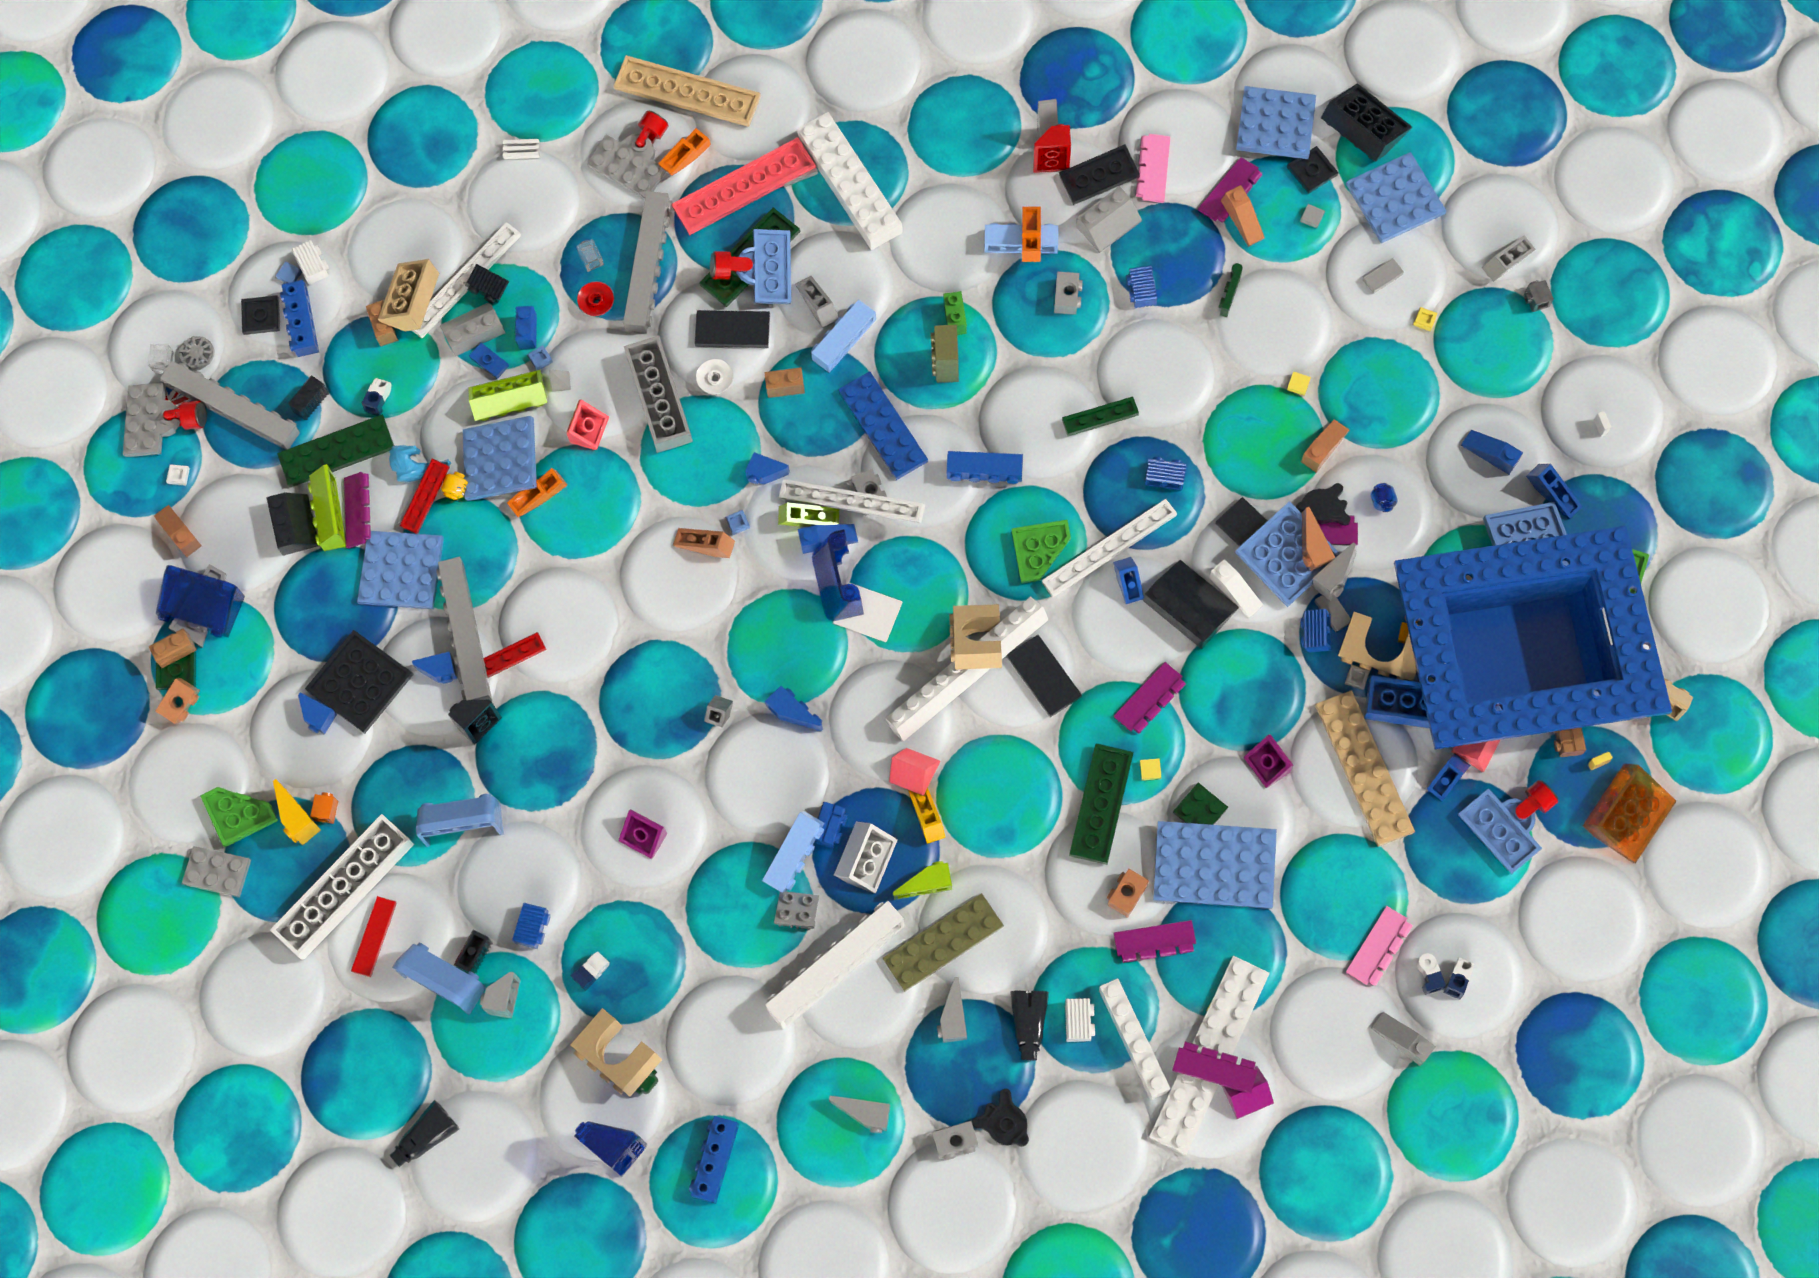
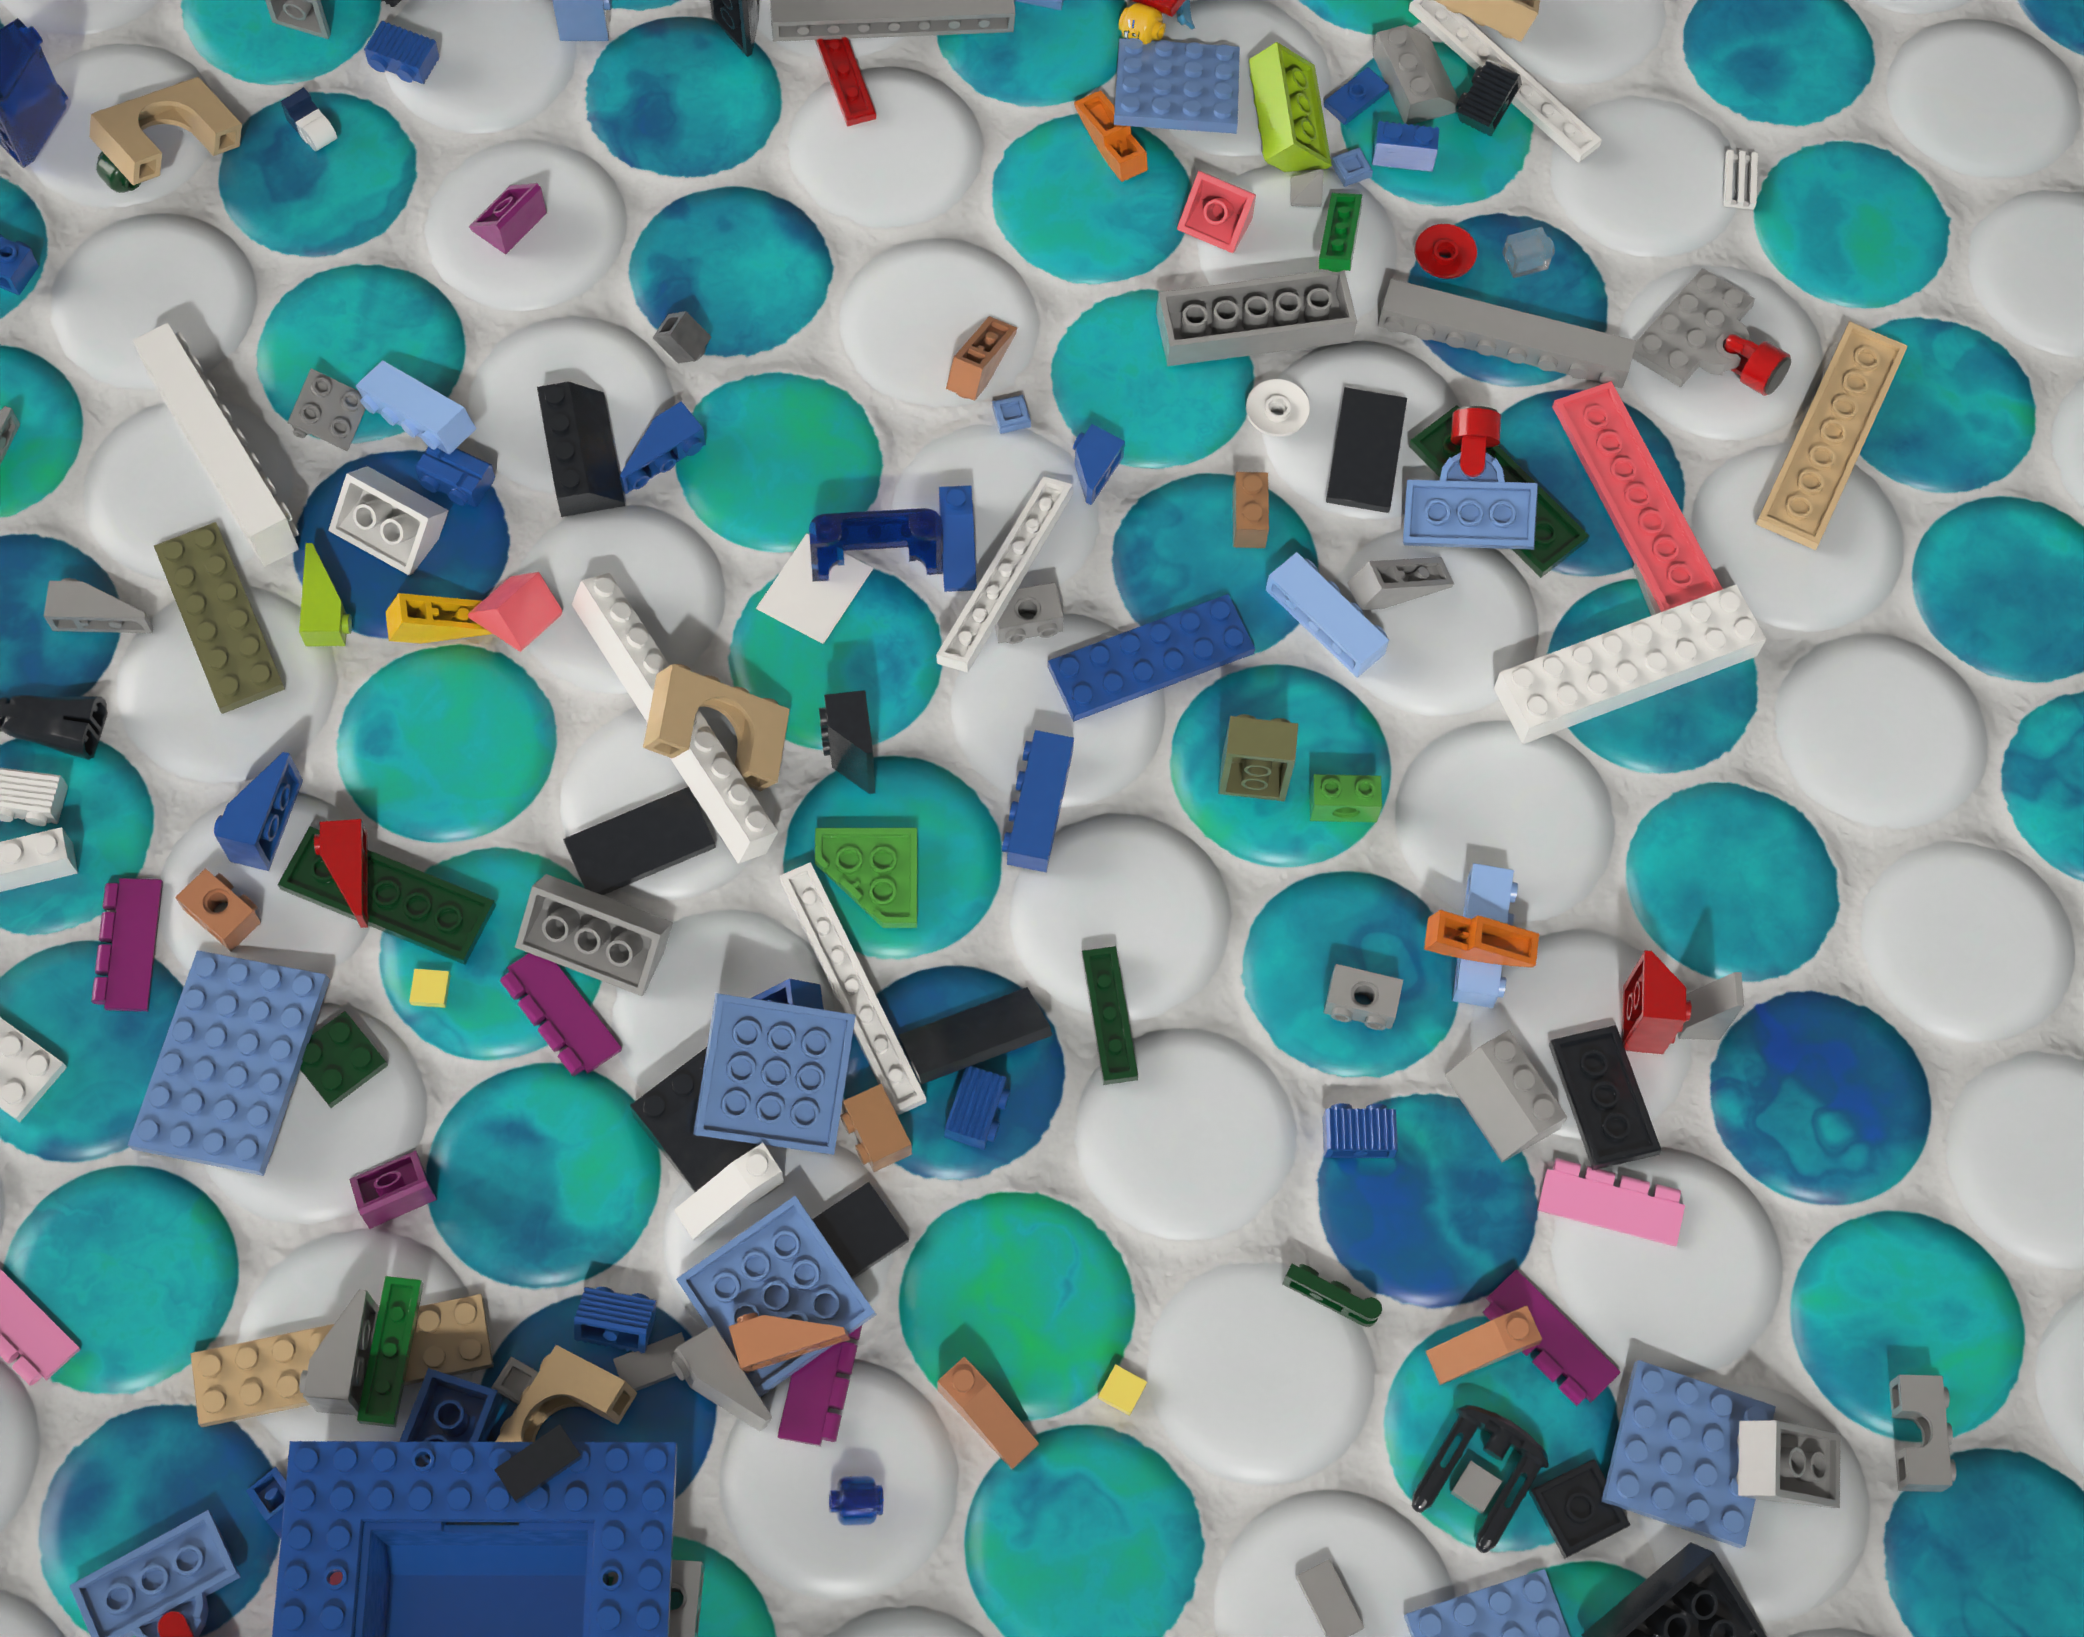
camera: 90 degrees right, 5 degrees down
orange slope [658,128,711,175] -> none
lime slope [778,503,840,527] -> none
black tile [1296,483,1351,526] -> none
none -> blue slope [214,752,303,871]
none -> light grey slope [299,1289,379,1416]
none -> red slope [314,819,368,928]
none -> green plate [357,1276,424,1428]
none -> black tile [494,1424,582,1503]
none -> light grey slope [515,874,673,996]
none -> black slope [537,381,625,517]
none -> medium blue plate [693,993,856,1155]
none -> black slope [819,690,876,794]
none -> medium nougat brick [840,1084,912,1172]
none -> black tile [898,987,1052,1084]
none -> green plate [1319,193,1362,272]
none -> black piece [1412,1405,1549,1553]
none -> light grey slope [1737,1420,1841,1508]
none -> light grey arch [1889,1375,1956,1492]

